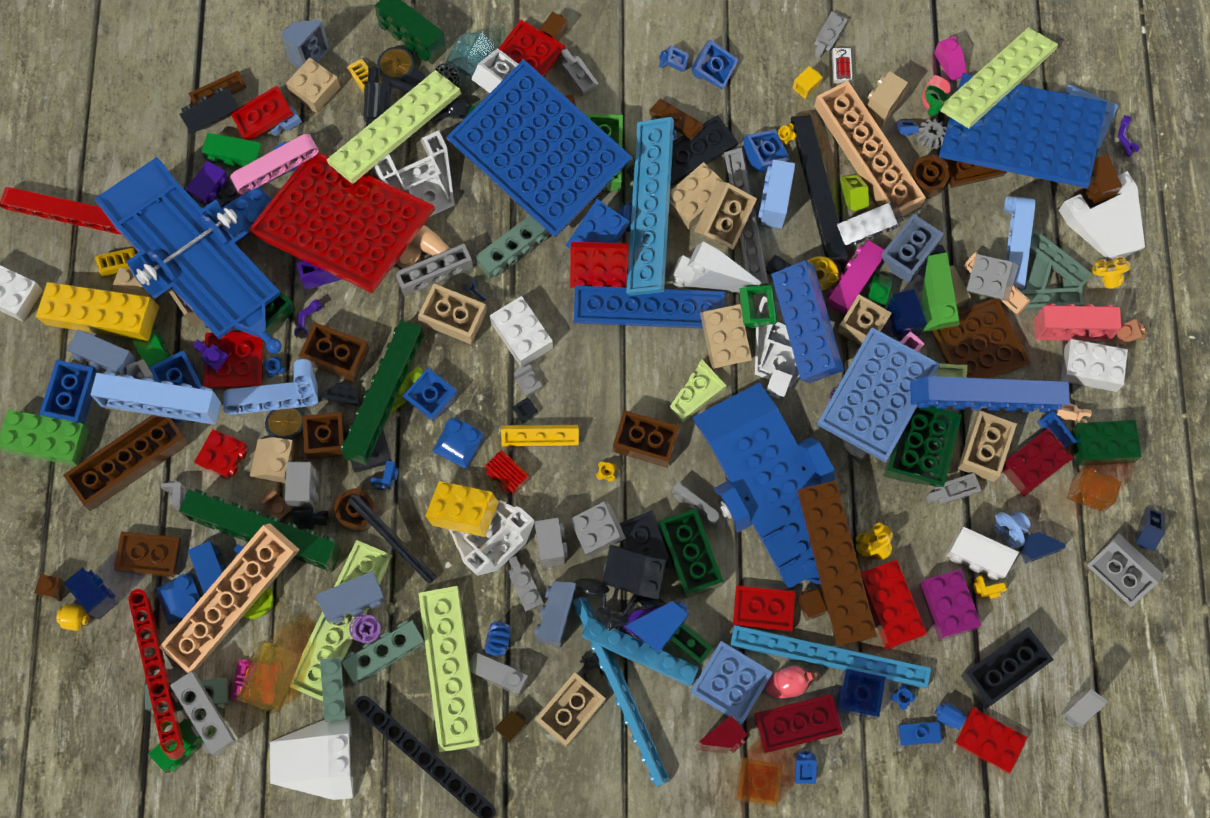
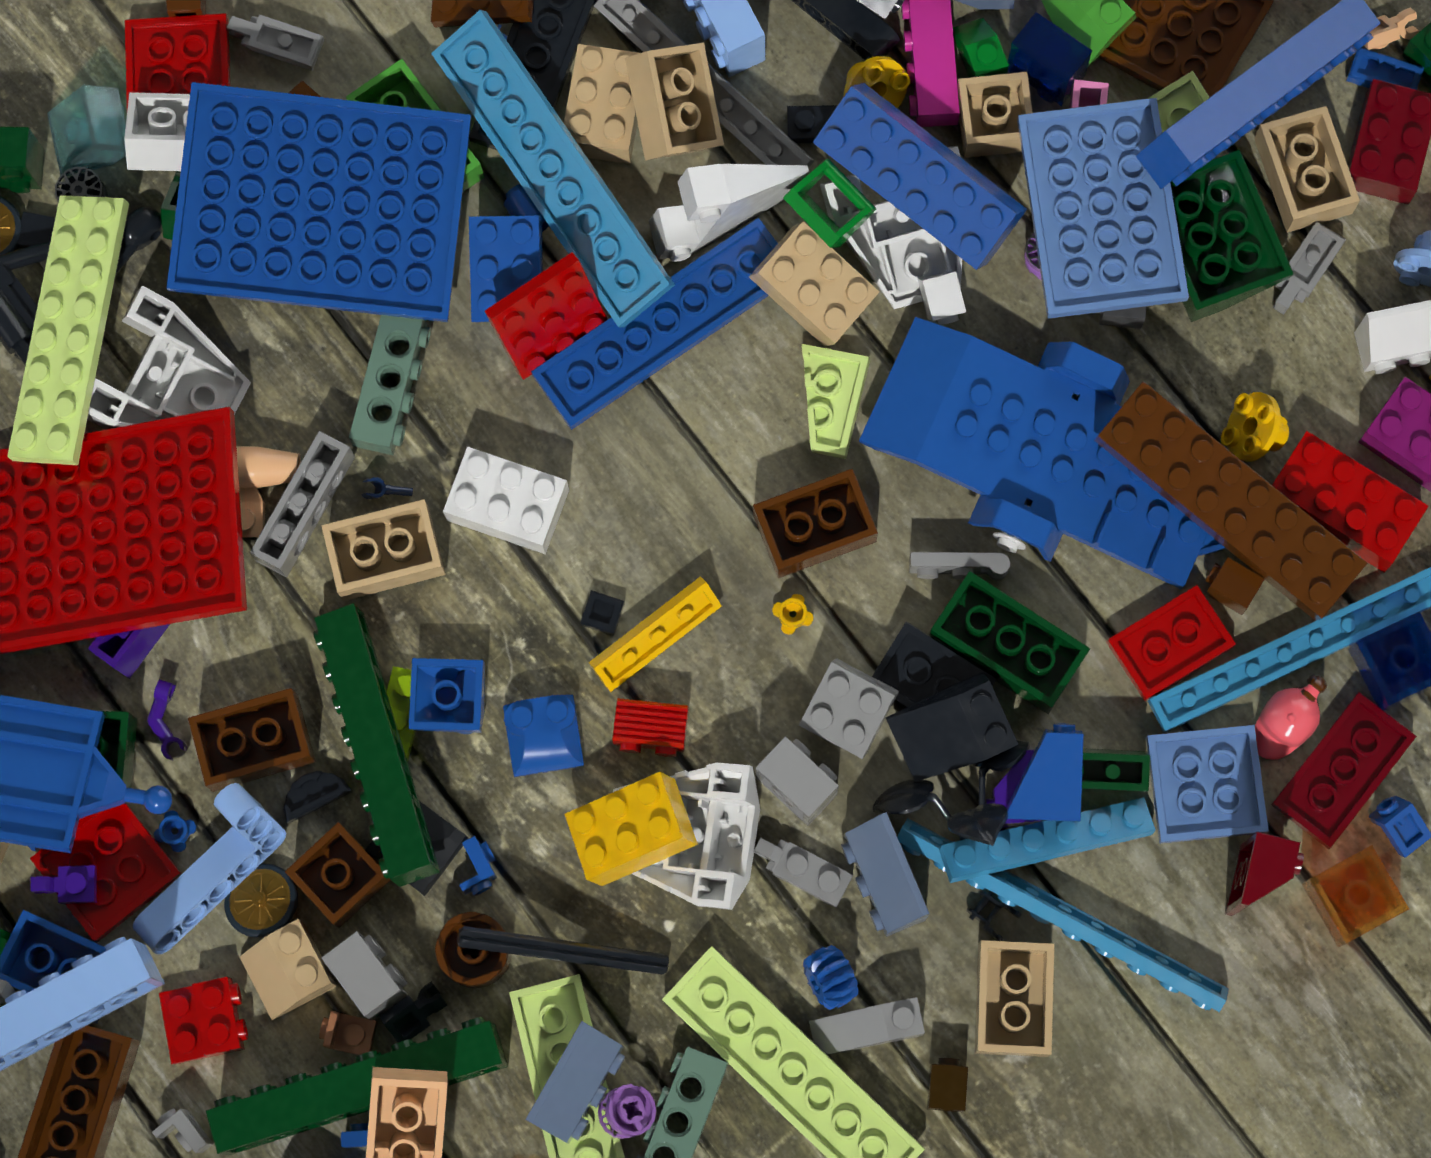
camera: 30 degrees left, 5 degrees up
light grey bracket [514,364,542,397] -> none

